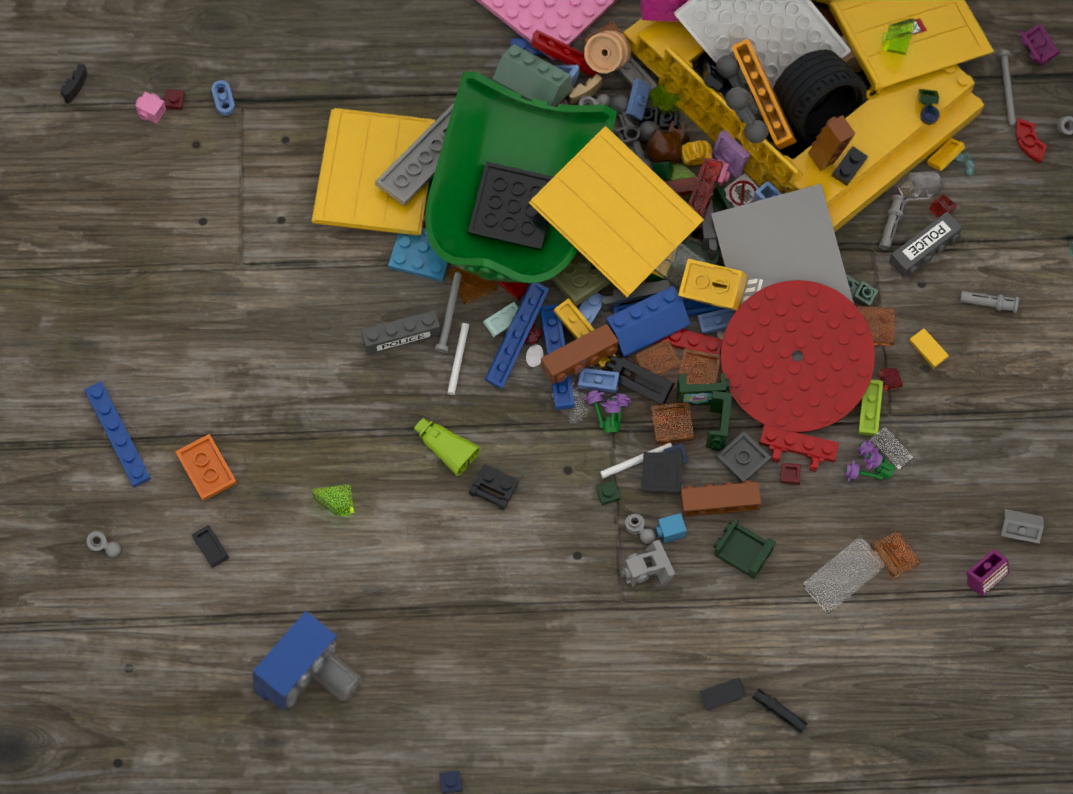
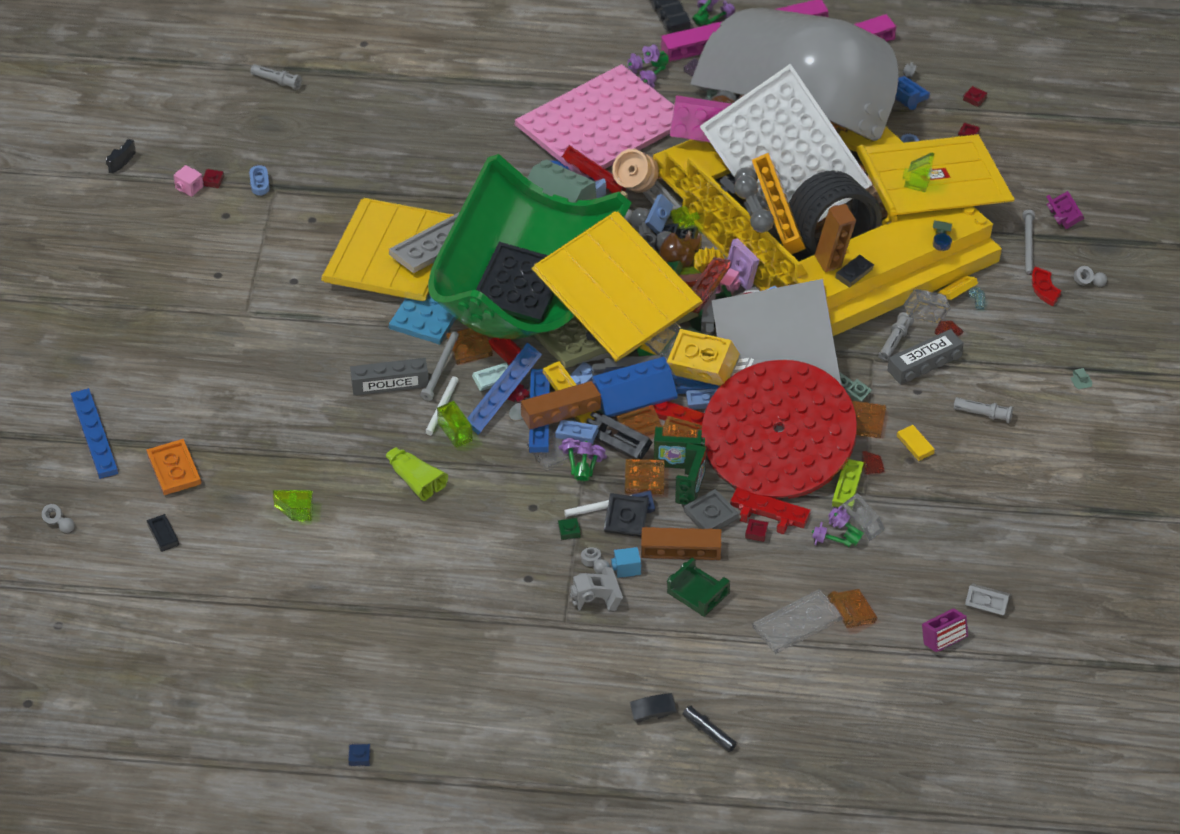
camera: 10 degrees right, 20 degrees down
blue piece [253,611,364,711] -> none
black plate [469,464,519,511] -> none
none -> clear neon green brick [437,401,473,448]

